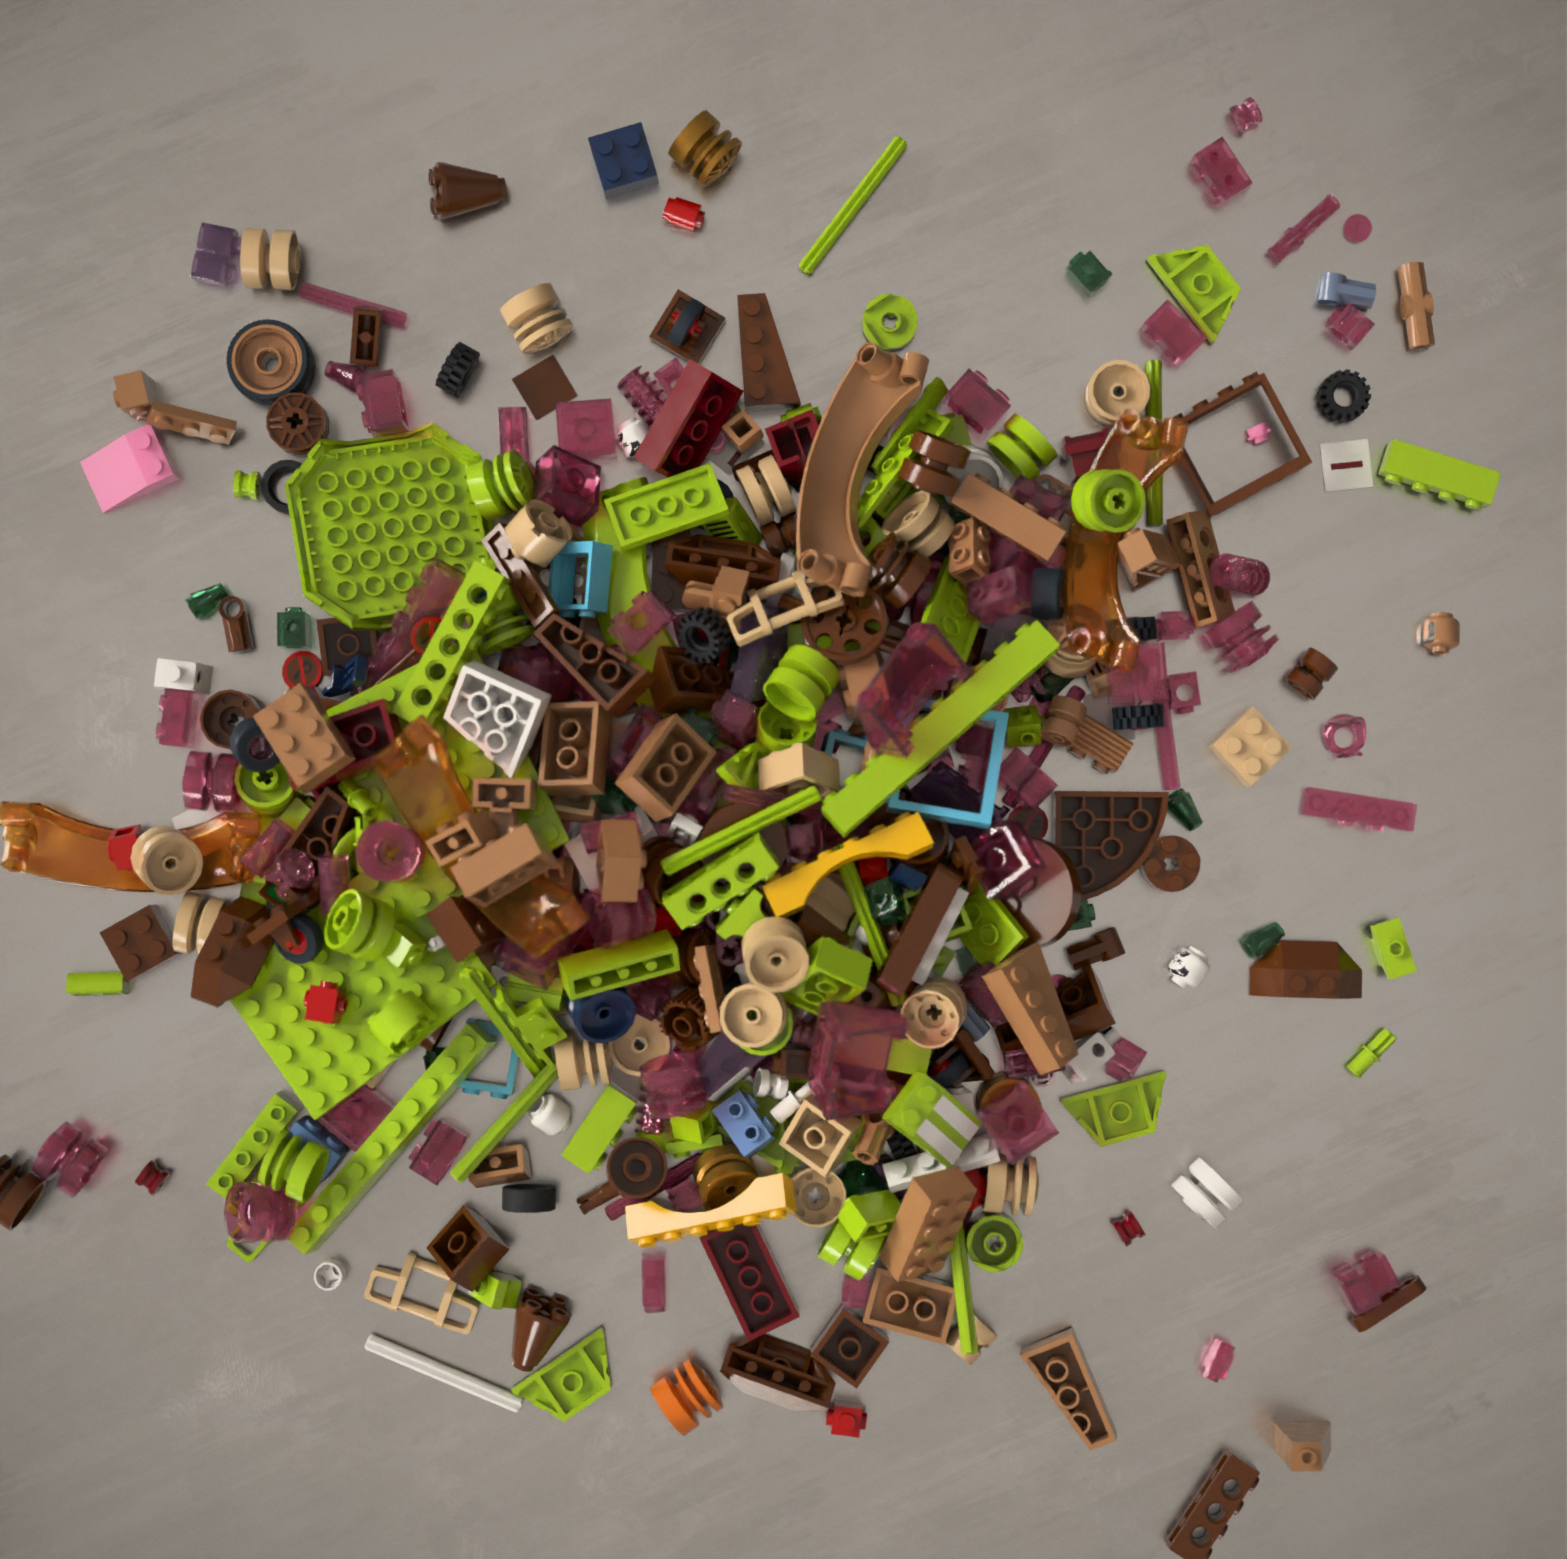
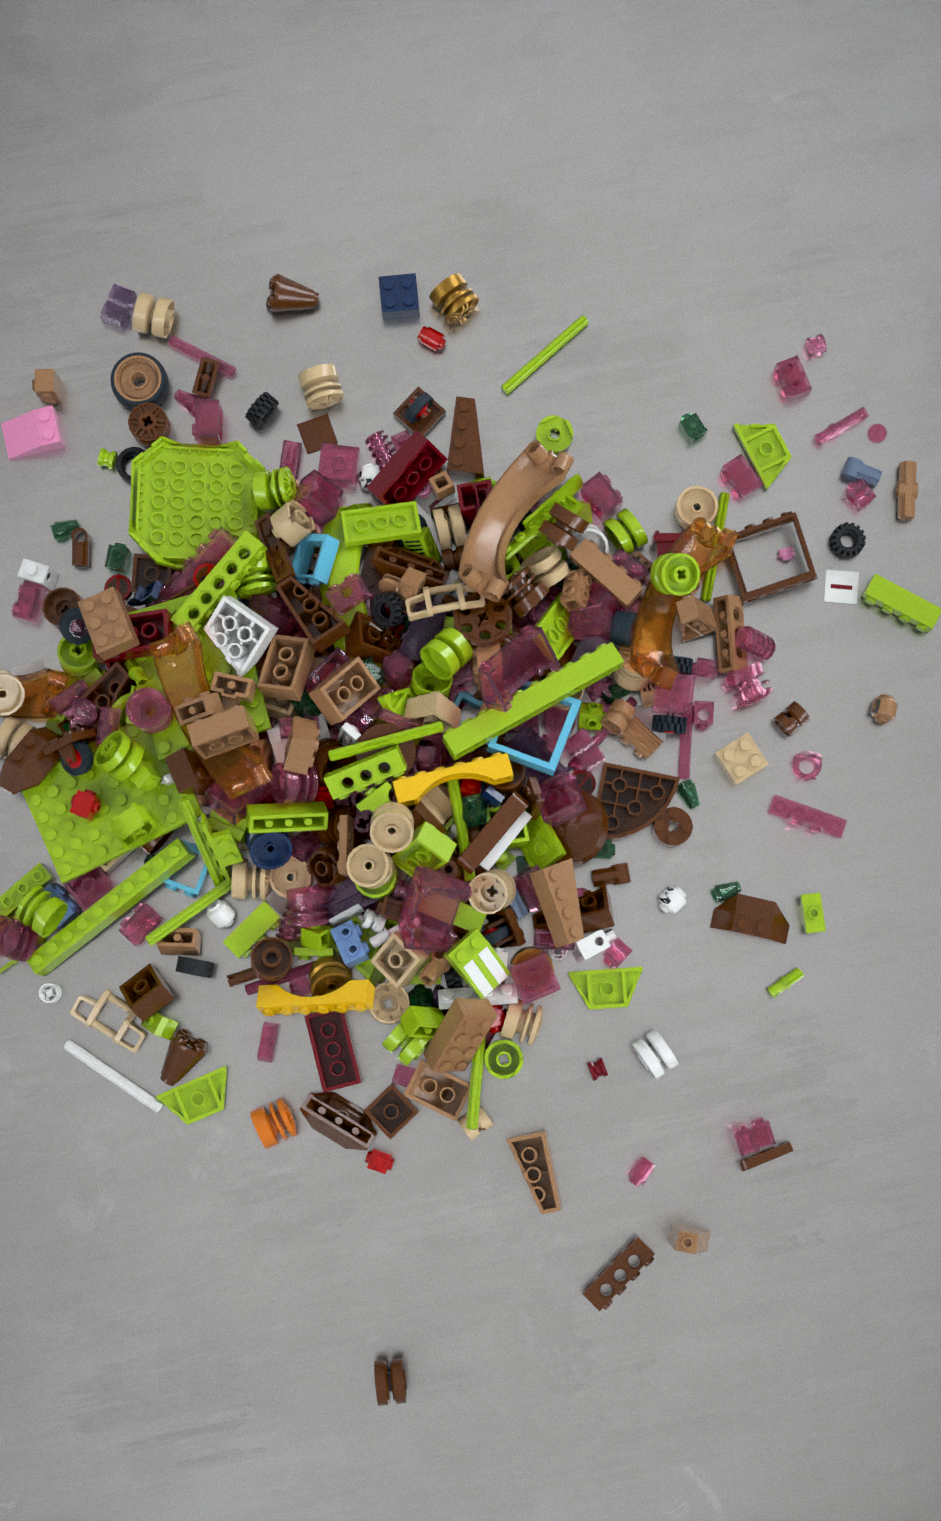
camera: 15 degrees right, 5 degrees down
medium nougat plate [146,400,237,444] -> none
clear pink wheel [182,751,241,813] -> none

